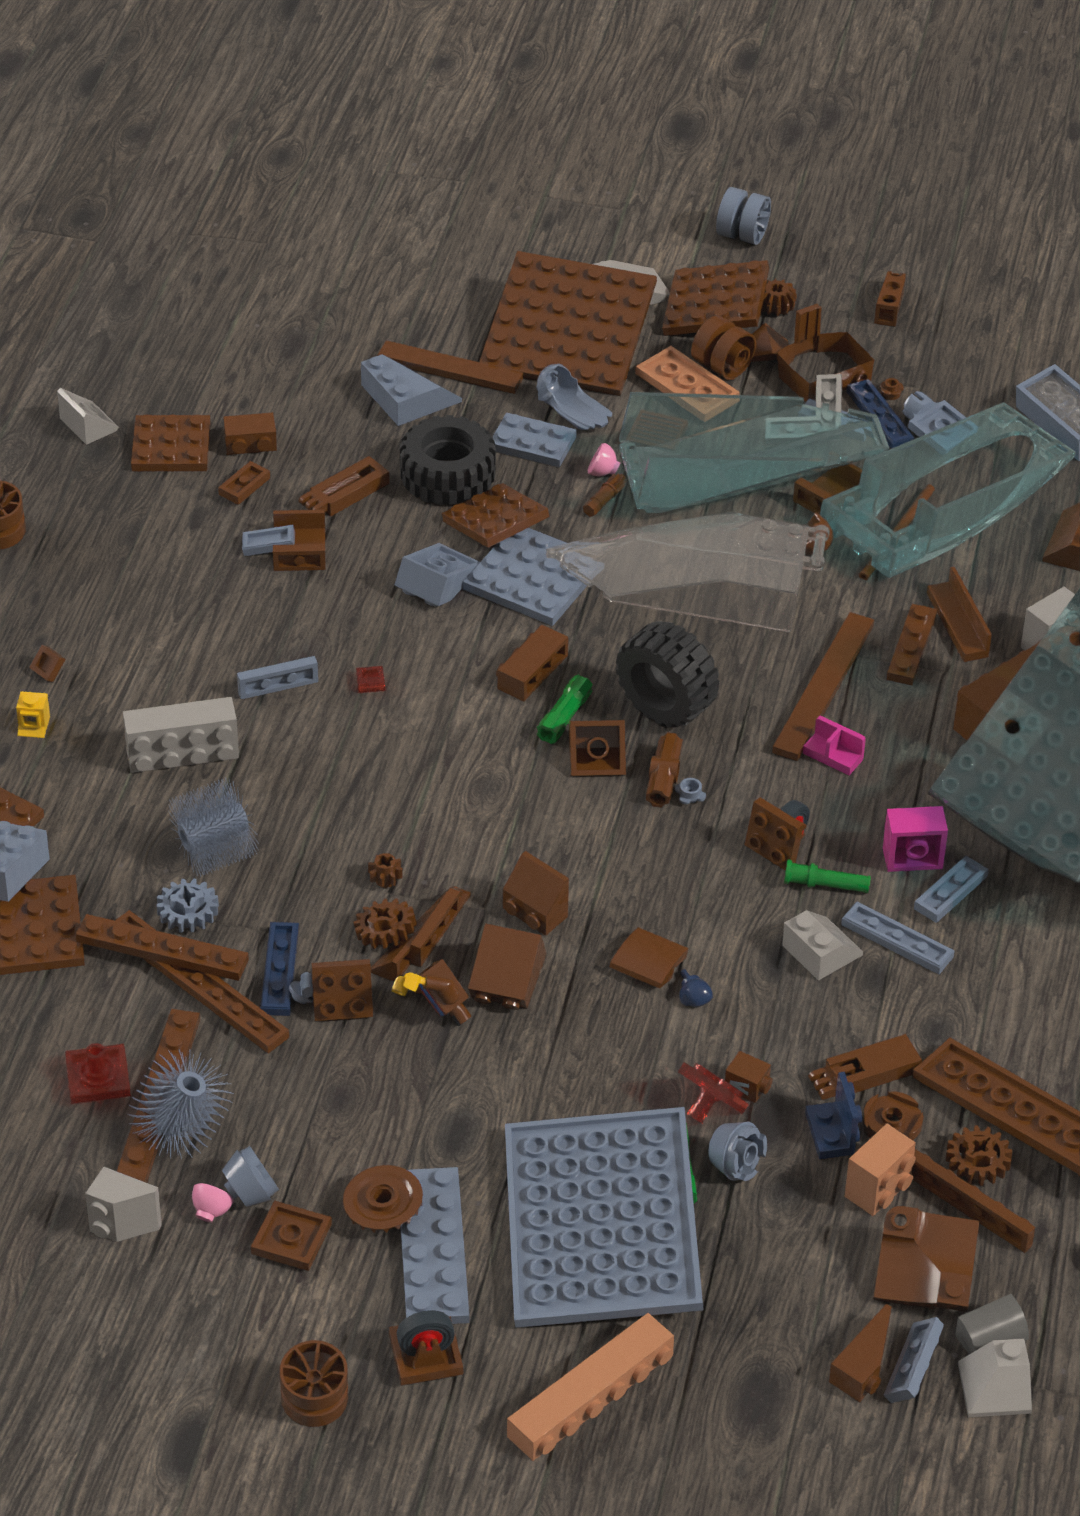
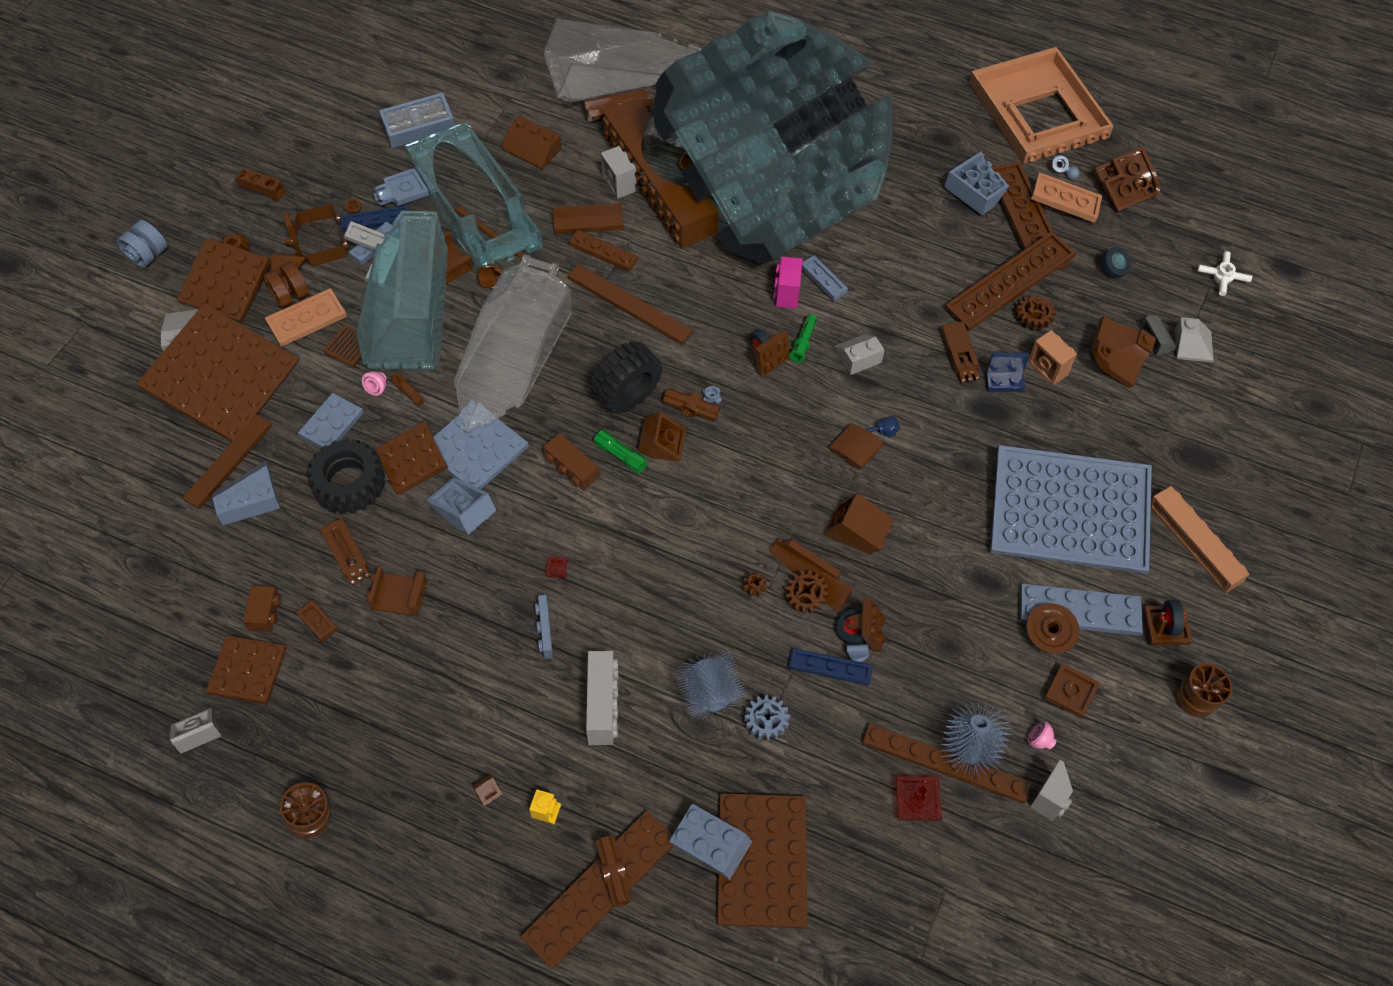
camera: 80 degrees left, 15 degrees up
reddish brown plate [76,914,249,981] -> none
reddish brown plate [115,910,289,1054] -> none
sand blue cone [222,1146,279,1207] -> none
sand blue tile [242,525,295,556] -> none
reddish brown torso [392,959,472,1026] -> none
reddish brown slope [503,851,569,936] -> none
sand blue hair [537,364,612,430] -> none
clear red plate [678,1062,749,1124] -> none
sand blue cone [708,1122,767,1181] -> none
reddish brown brick [724,1051,773,1103] -> none
dark pink panel [803,716,866,776] -> none
reddish brown slope [829,1304,892,1402] -> none
sand blue tile [841,902,954,974] -> none
reddish brown plate [863,1091,924,1140] -> none
sand blue plate [884,1317,944,1403] -> none
reddish brown plate [911,1149,1035,1253] -> none

